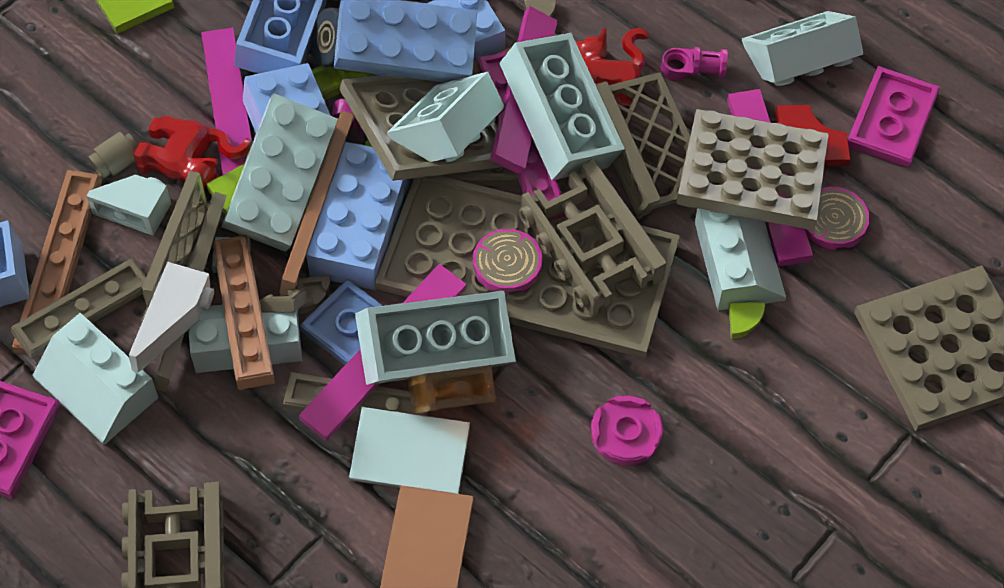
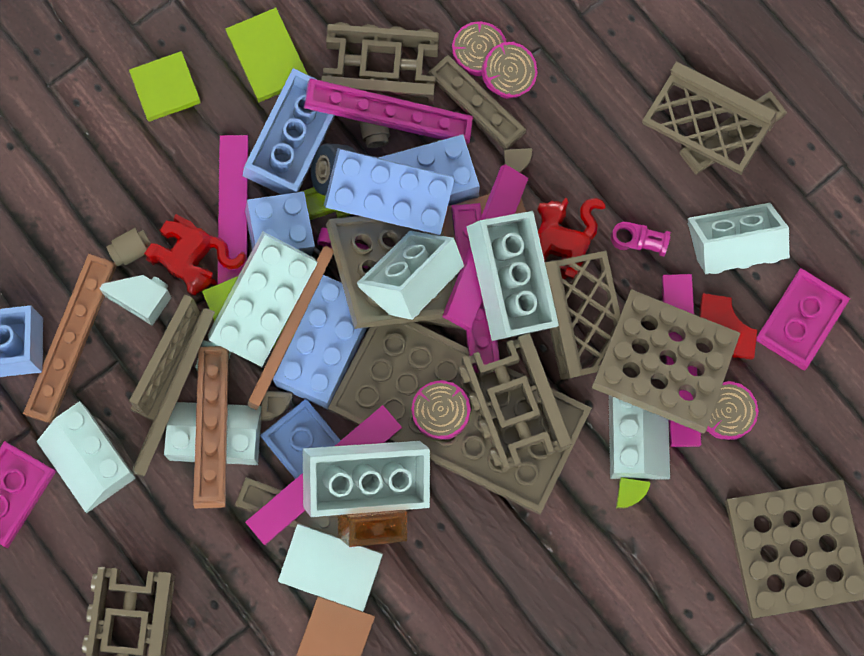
camera: 10 degrees right, 15 degrees up
dark tan tile [11,258,146,359] -> none
white slope [129,262,214,373] -> none
dark tan tile [260,289,307,312] -> none
dark pink tile [591,395,664,466] -> none

